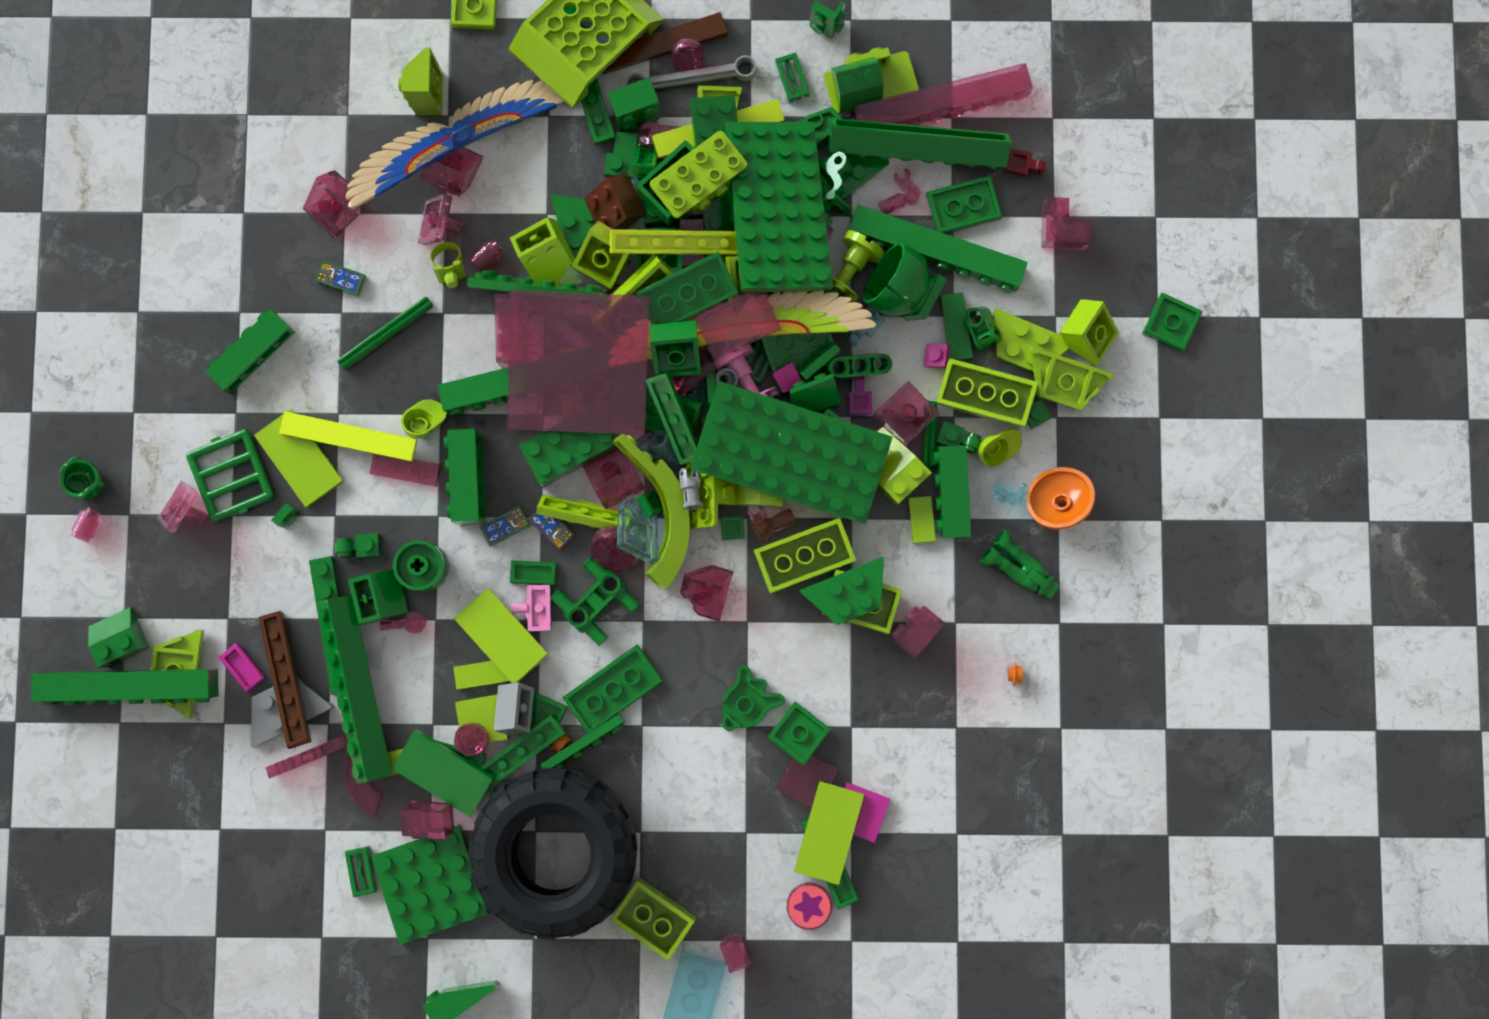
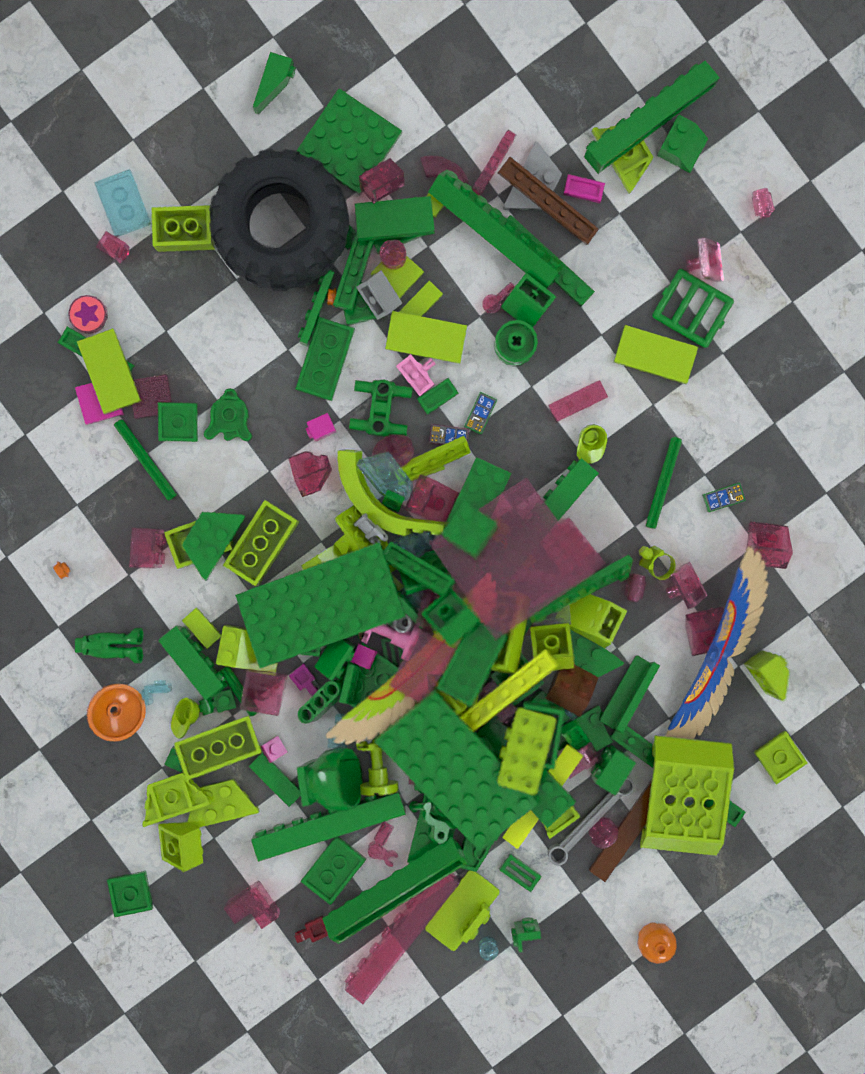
camera: 140 degrees right, 5 degrees up
green hair [59,456,105,501] -> none
green brick [205,309,295,394] -> none
green plate [271,503,299,528] -> none
neon yellow tile [279,411,418,462] -> none
green plate [335,533,381,558] -> none
green tile [345,846,378,897] -> none
green brick [444,429,486,526] -> none
green tile [721,516,745,541] -> none
bar [747,505,796,541] -> none
green slope [831,57,884,113] -> none
green piece [965,306,1003,351] -> none
none -> green axle [114,419,176,501]
none -> dark pink brick [305,413,336,441]
none -> green brick [441,501,498,559]
none -> clear light blue wheel [479,936,498,961]
none -> green panel [599,655,660,733]

